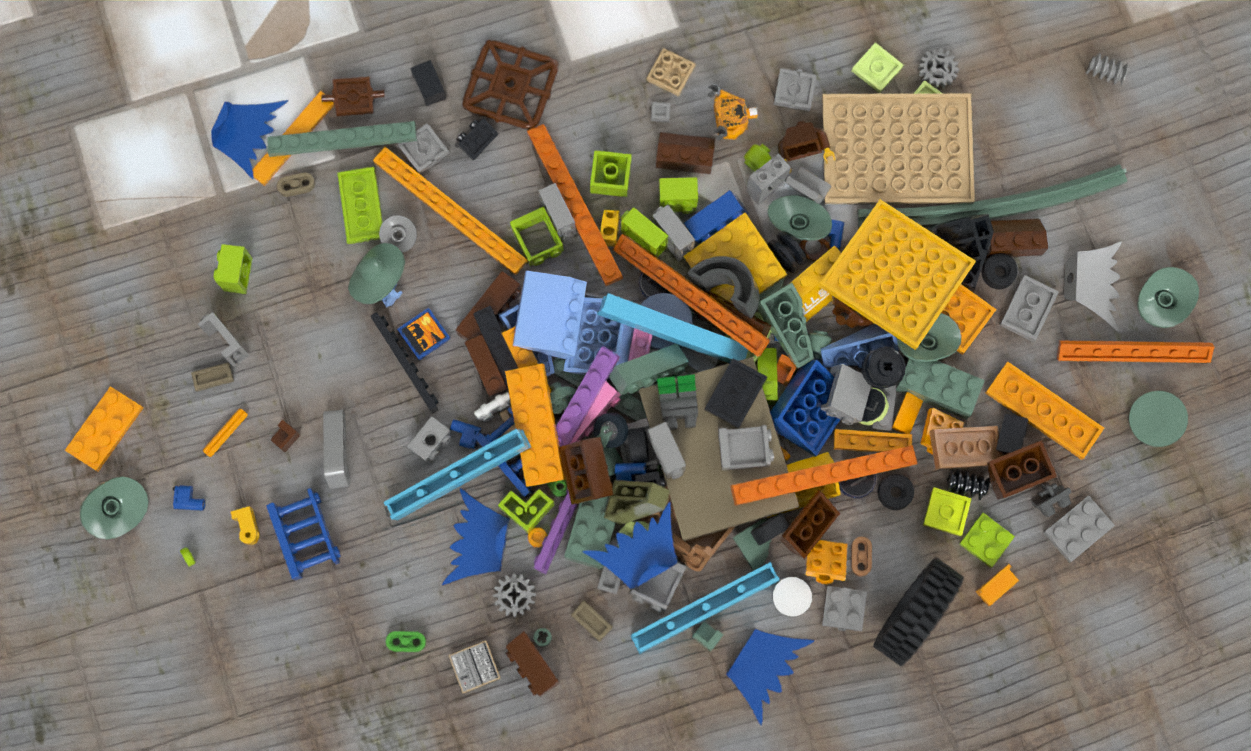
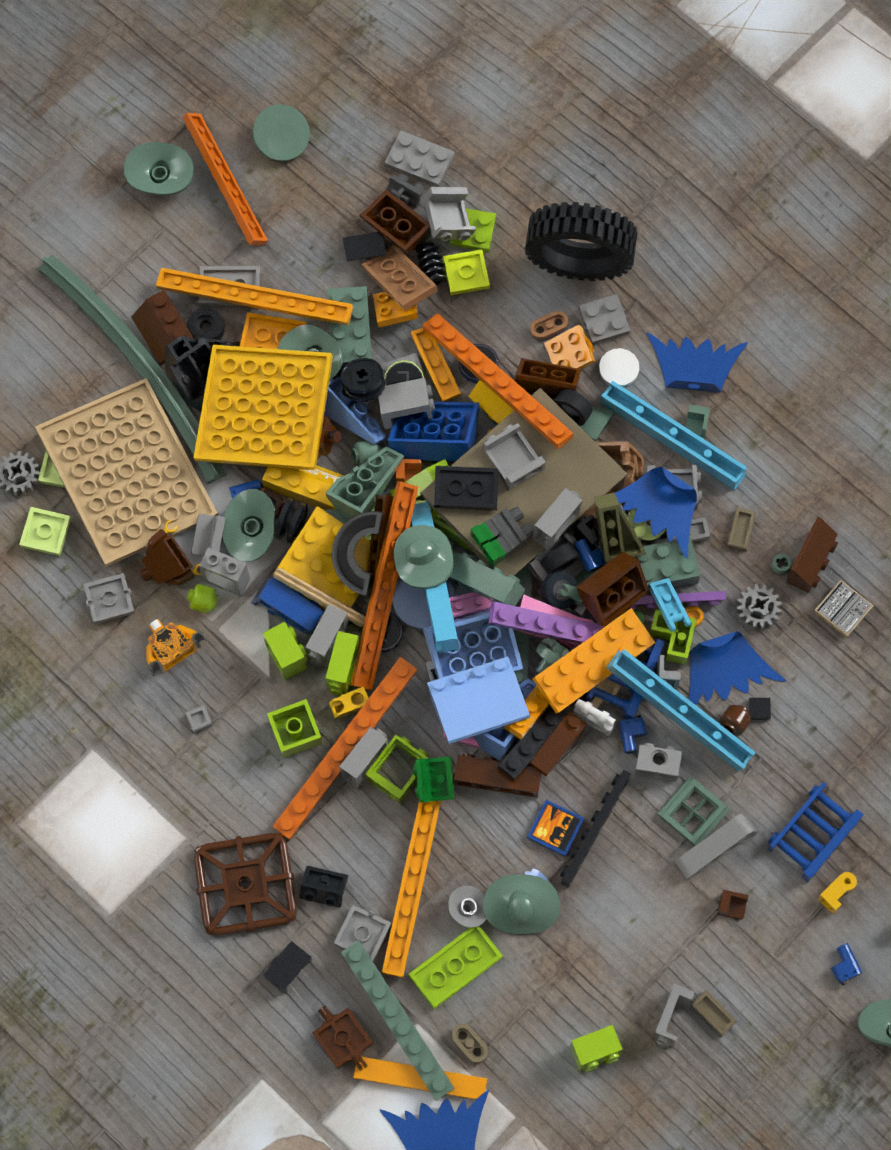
camera: 115 degrees left, 5 degrees down
light orange plate [65,386,143,472] -> none
light orange axle [203,408,248,457] -> none
bright green plate [386,631,426,652] -> none
tan tile [646,48,696,96] -> none
reddish brown slope [656,132,715,174] -> none
black tyre [877,474,914,510] -> none
light orange slope [892,392,923,434] -> none
light orange panel [975,564,1019,606] -> none
light orange plate [985,361,1104,460] -> none
light grey piece [1064,241,1122,332] -> none
none -> light orange plate [156,268,354,326]
none -> tan axle [273,568,366,627]
none -> sand green hat [394,525,454,589]
none -> green bracket [413,757,455,803]
none -> light grey panel [423,187,476,241]
none -> medium azure hinge [649,578,691,632]
none -> light grey panel [656,655,681,690]
none -> sand green piece [658,777,730,846]
none -> reddish brown head [719,705,751,736]
none -> black tile [748,698,771,720]

